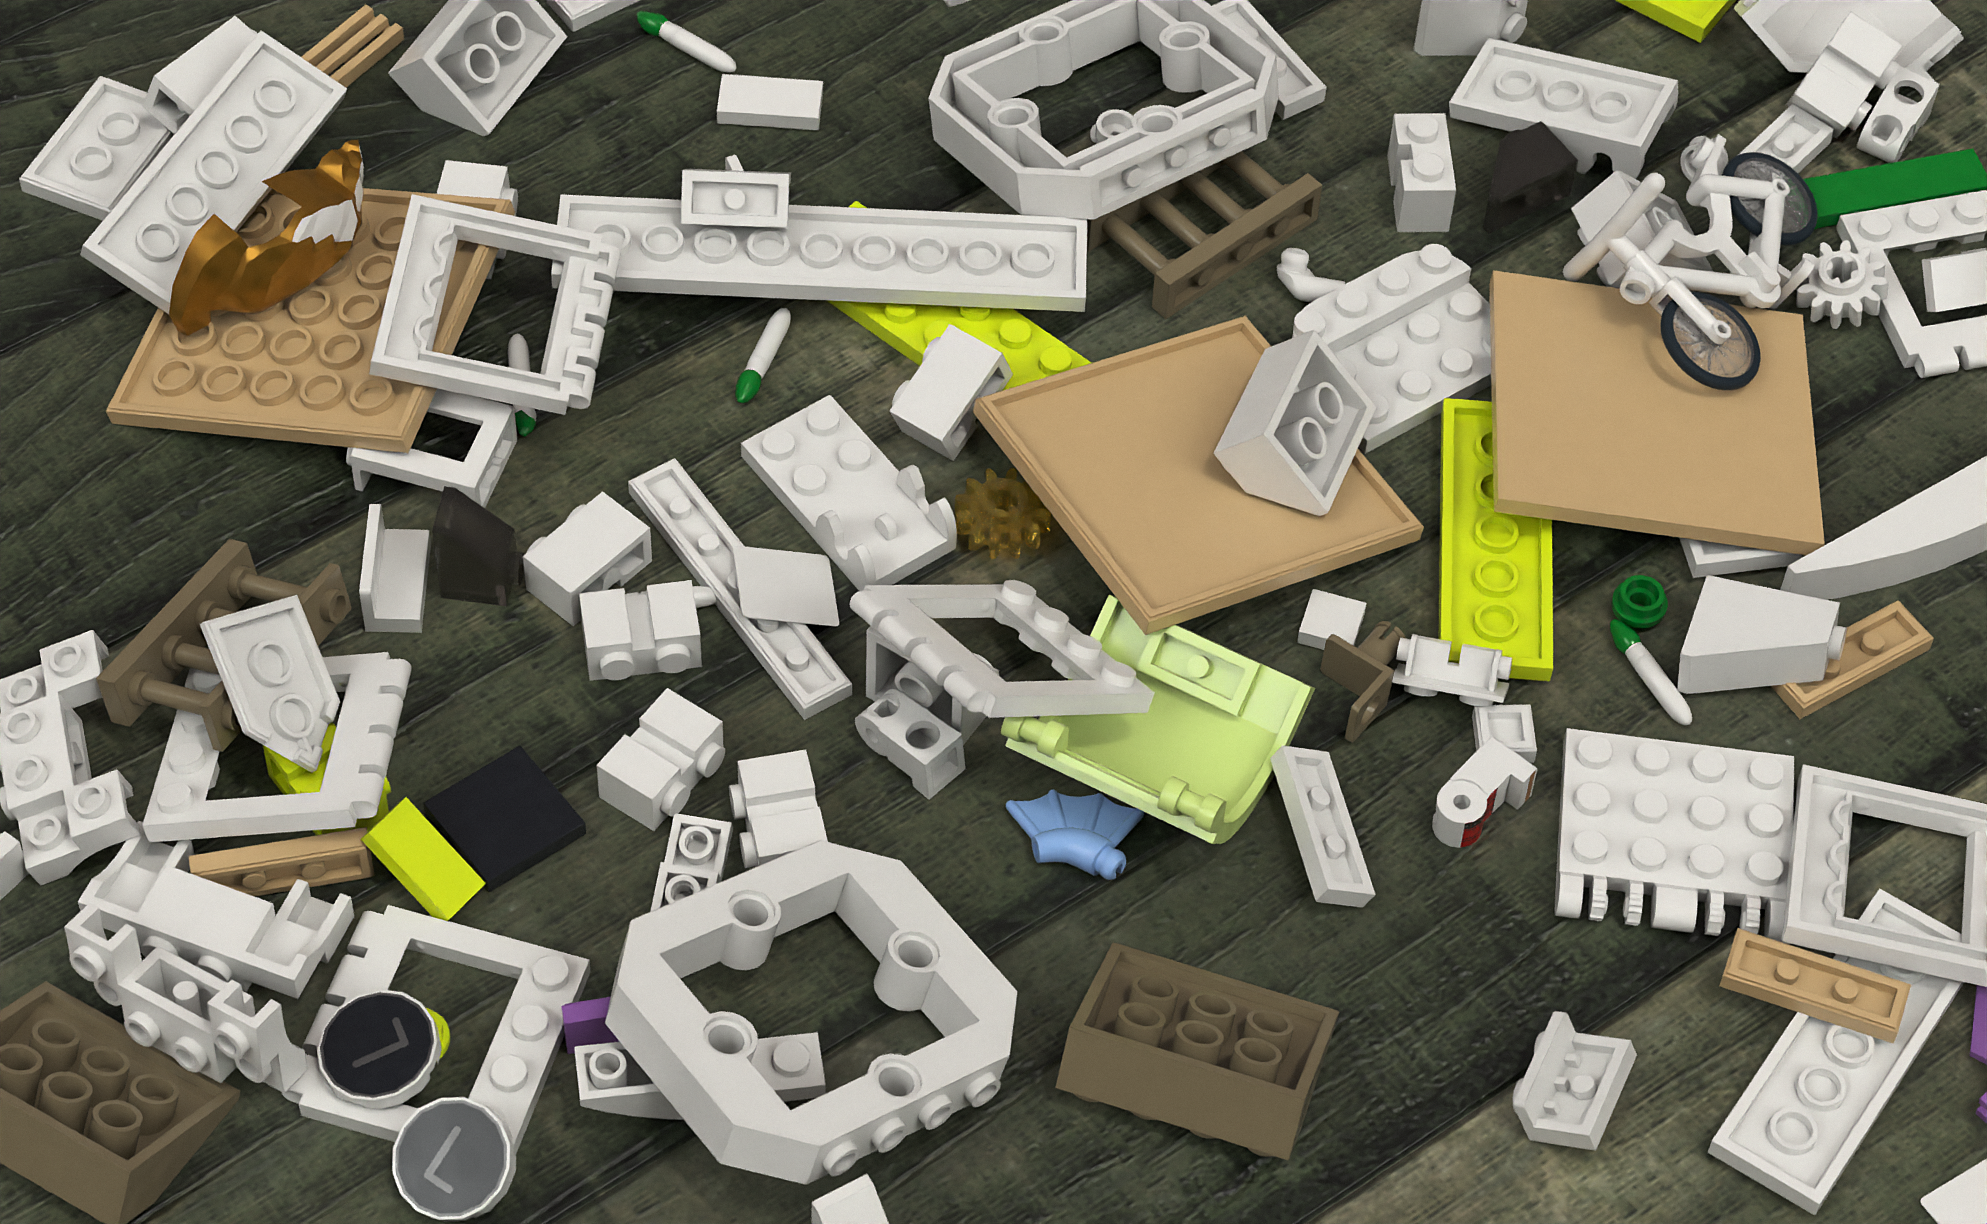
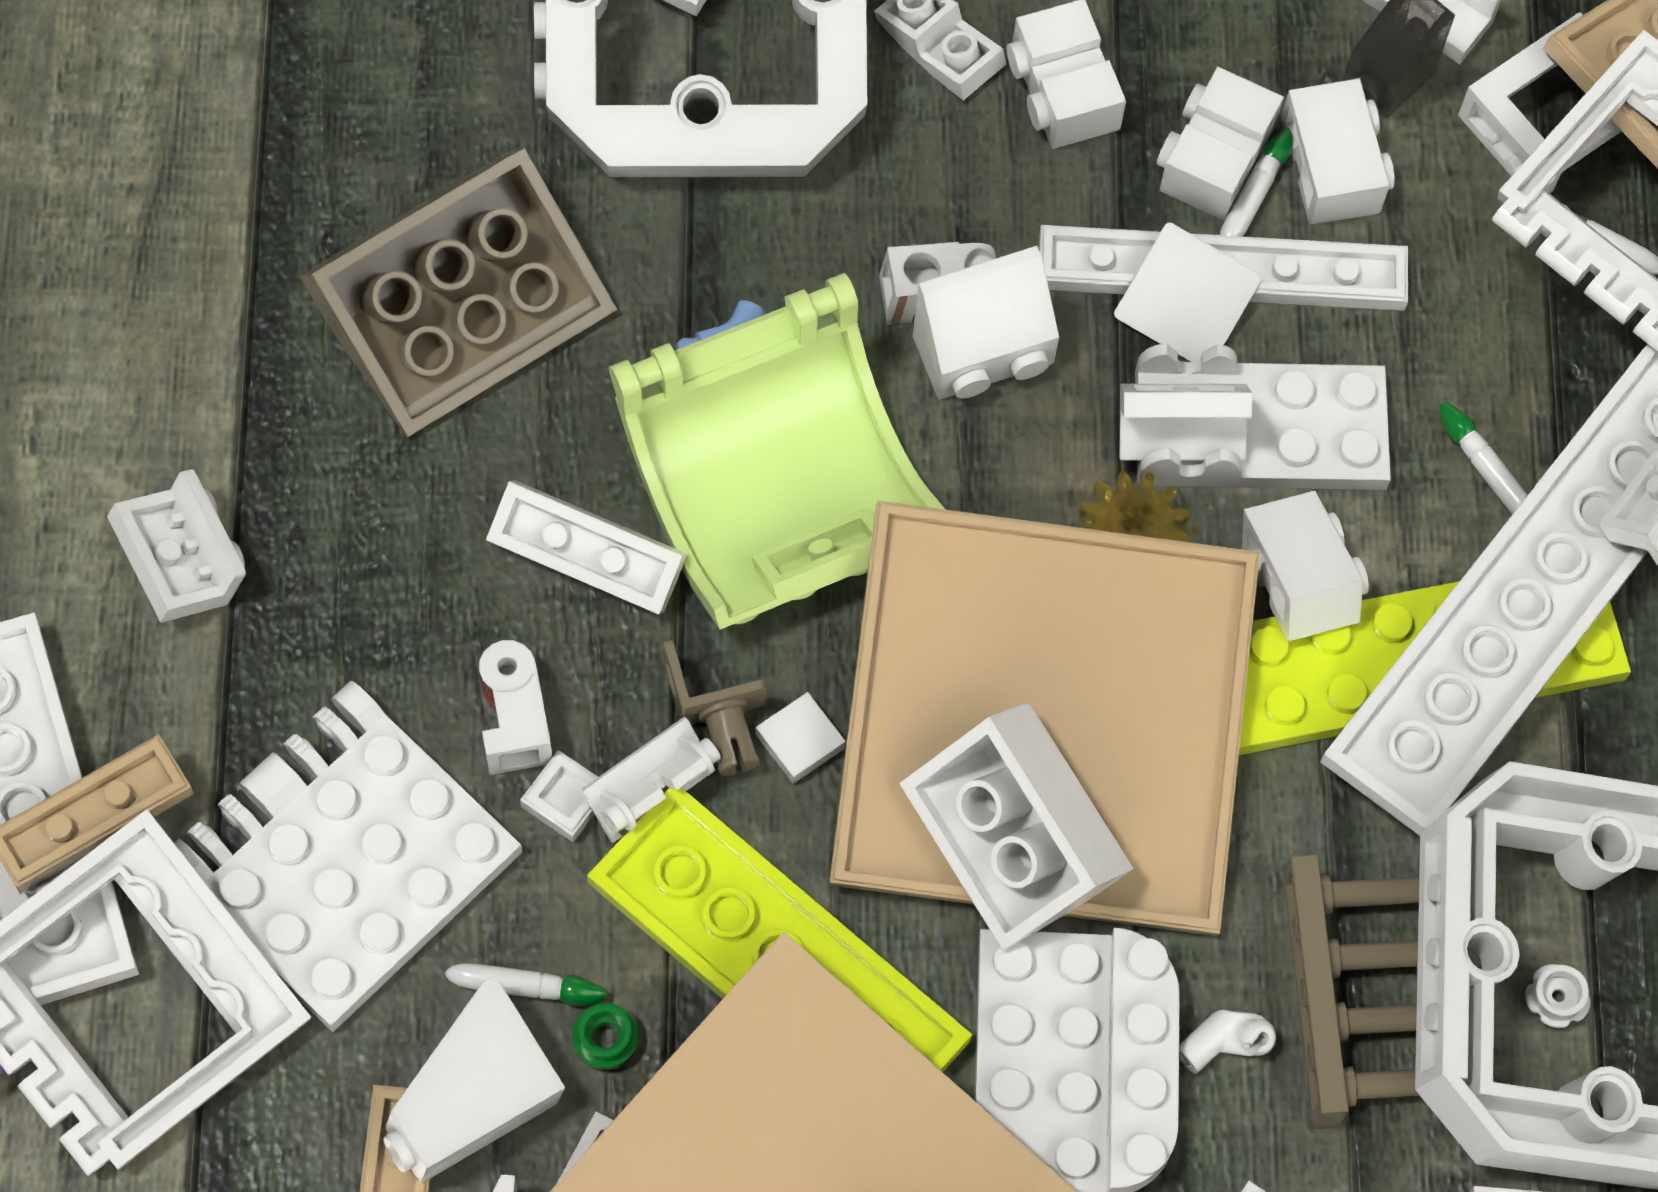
camera: 125 degrees right, 15 degrees up
white brick [729,750,828,868] -> none
white hinge [849,580,1155,718] -> none
none -> white panel [1119,384,1252,460]

